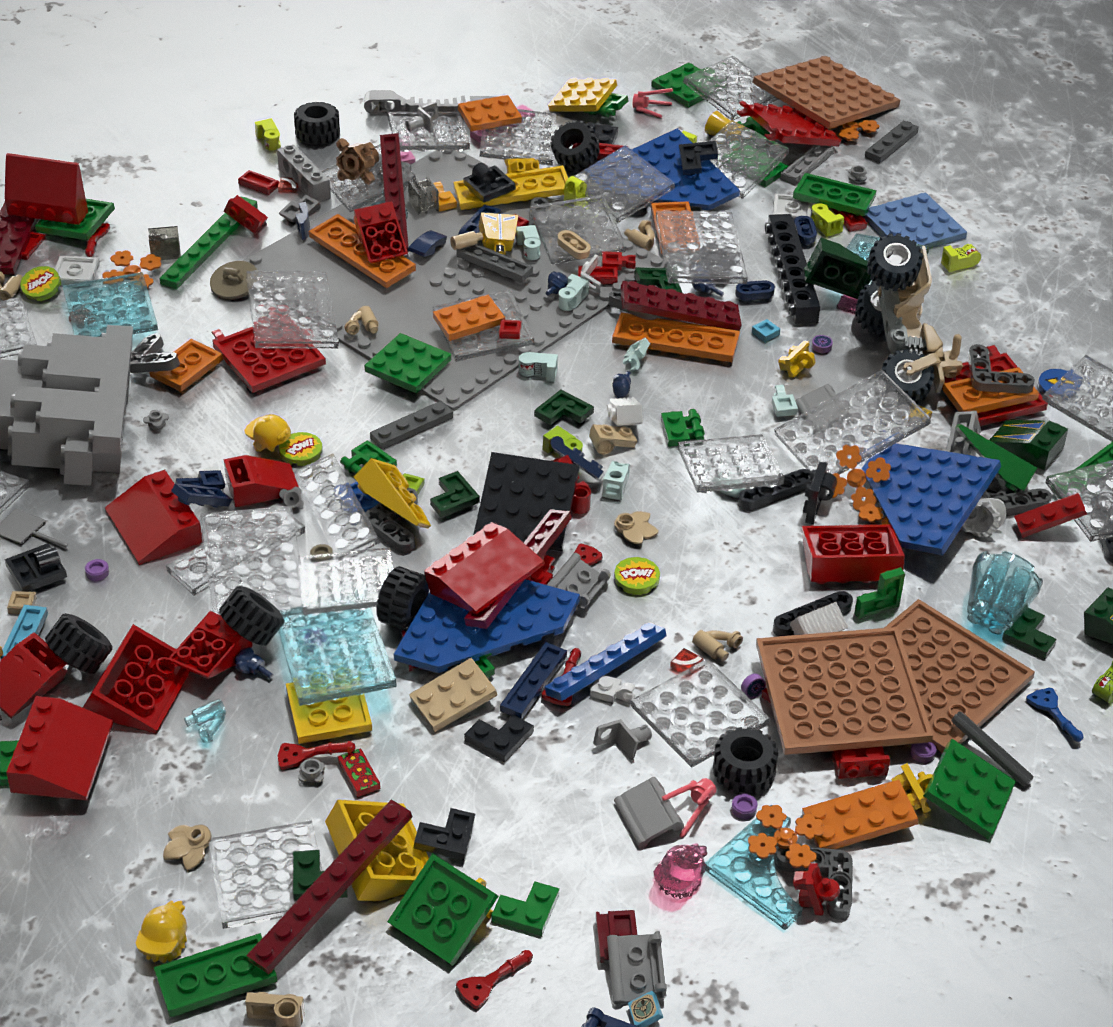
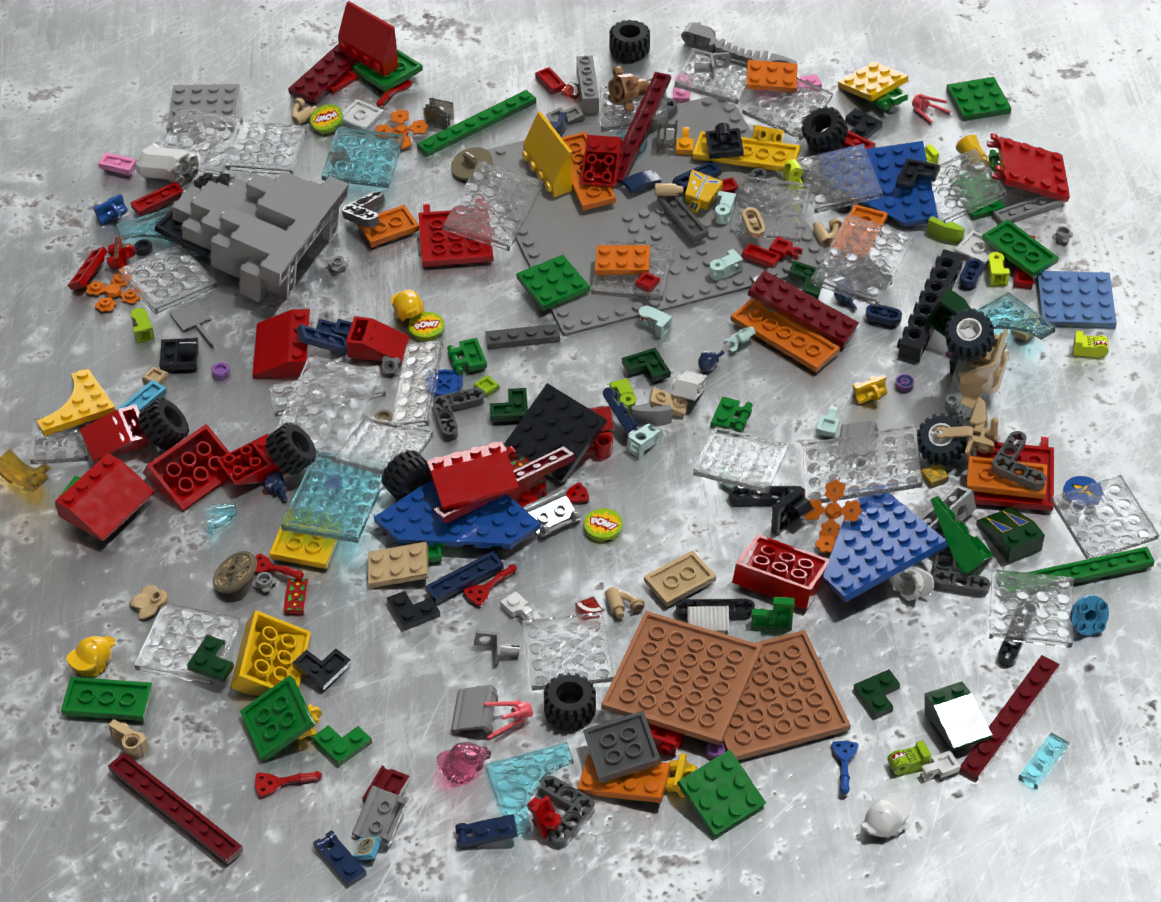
camera: 30 degrees right, 5 degrees up
red bracket [223,195,268,234] -> none
dark red plate [246,799,413,975] -> none
neon yellow leg [254,118,281,151] -> none
tan plant [344,306,379,335] -> none
yellow wedge [354,458,431,529] -> none
blue plate [544,623,667,701] -> none
dark blue piece [545,271,568,296] -> none
white bracket [581,254,601,293] -> none
tan plate [614,511,659,544] -> none
clear plate [683,56,779,121] -> none
medium lavender tile [731,794,758,819] -> none
tile [741,674,766,699] -> none
orange plant [748,805,824,868] -> none
medium azure tile [751,319,781,343] -> none
nougat plate [752,56,901,129] -> none
orange plant [830,120,880,141] -> none
dark grey plate [865,120,919,163] -> none
dark grey axle [951,711,1034,787] -> none
clear light blue cone [967,551,1043,635] -> none
red plate [1014,493,1087,538] -> none
none -> dark tan shield [213,551,257,593]
none -> dark blue plate [455,814,518,849]
none -> yellow slope [522,111,573,197]
none -> dark grey plate [583,711,662,783]
none -> light grey slope [631,403,672,424]
none -> tan plate [644,550,716,607]
none -> lime slope [927,216,965,243]

